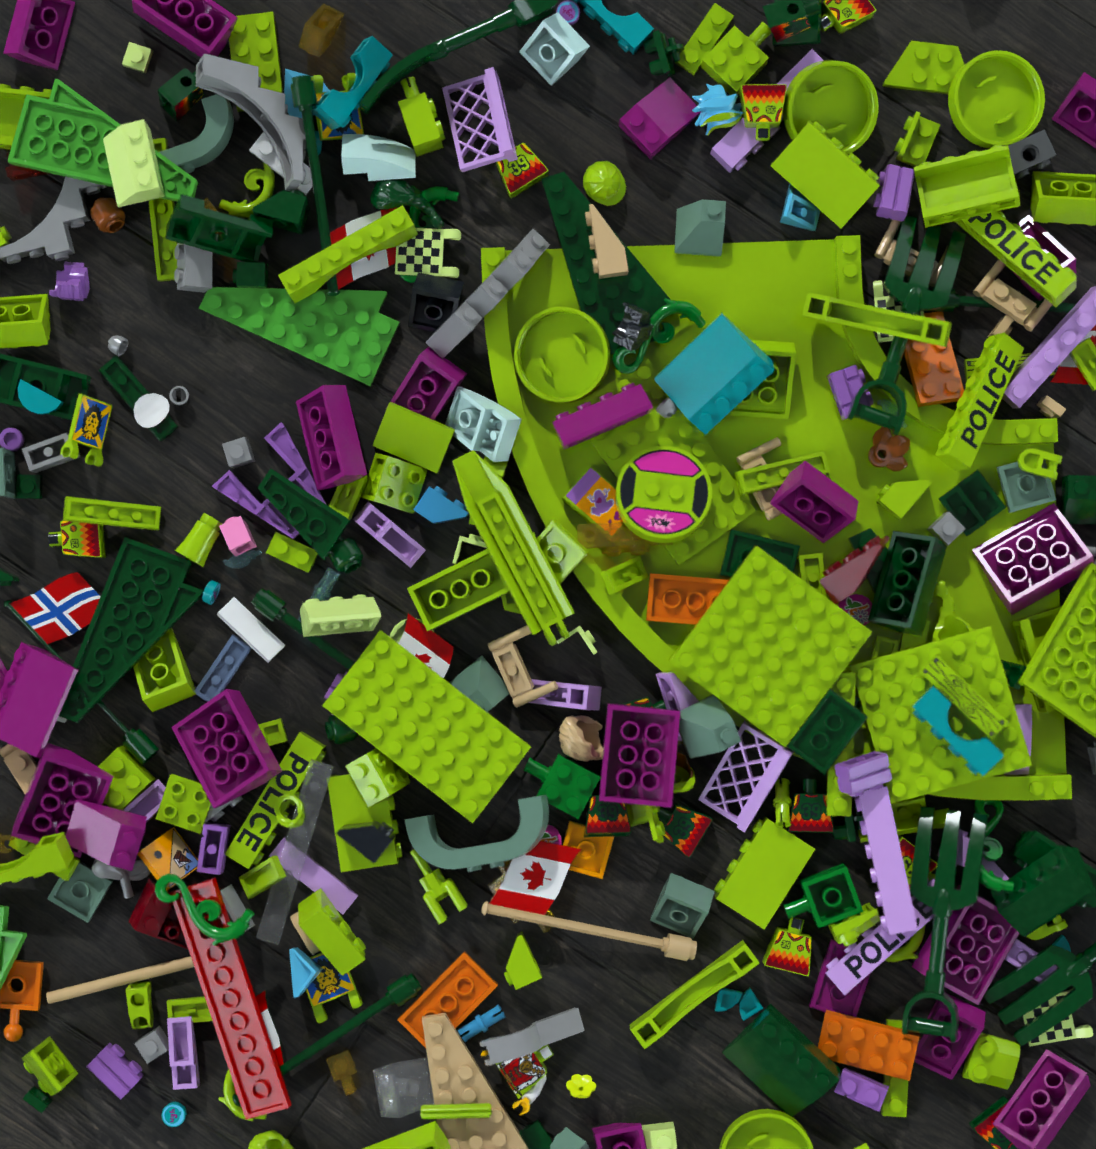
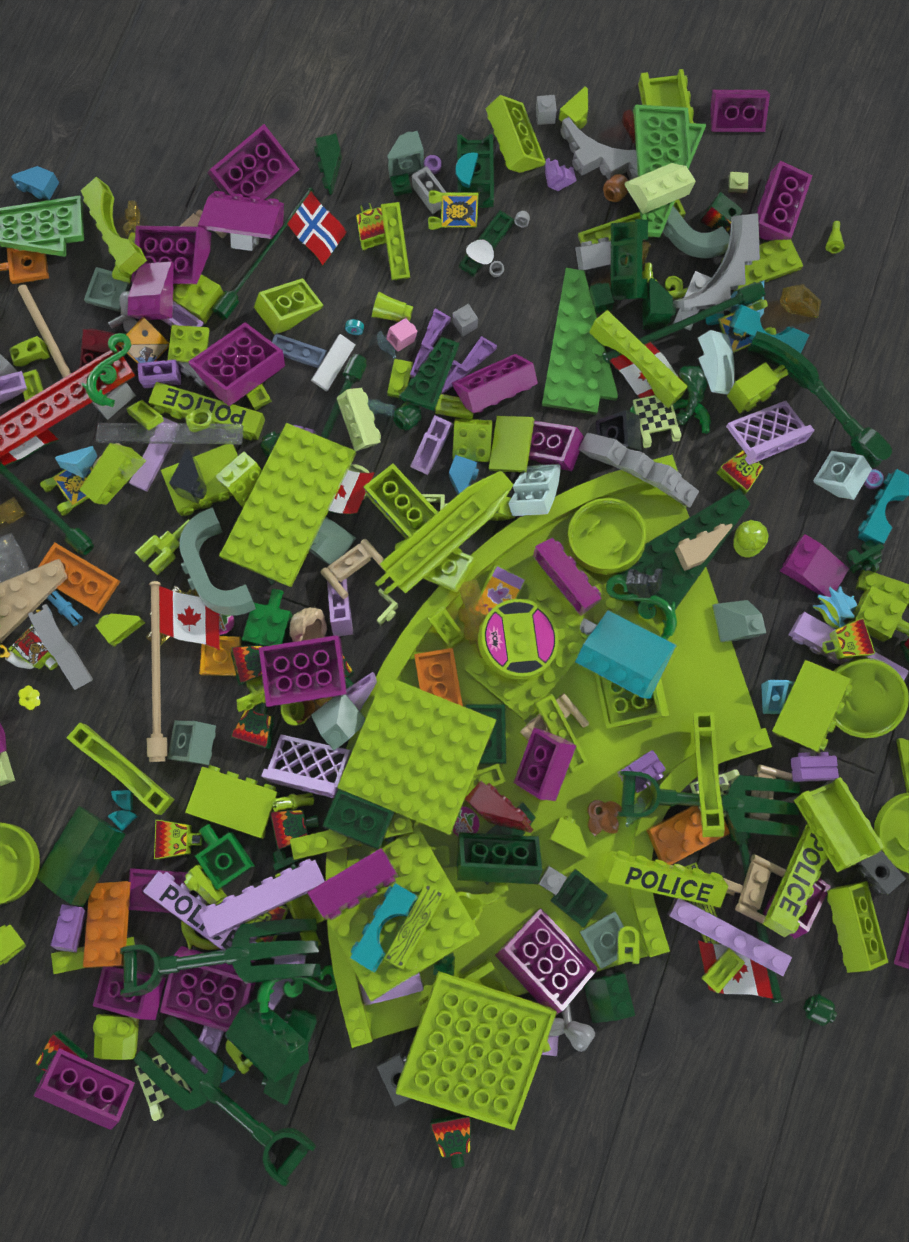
camera: 75 degrees right, 10 degrees down
dark green wing [59,537,204,723] -> none
medium lavender brick [835,751,892,797] -> none
lime bracket [894,111,940,167] -> none
tan plate [1037,395,1066,418] -> none
none -> magenta slope [307,848,399,920]

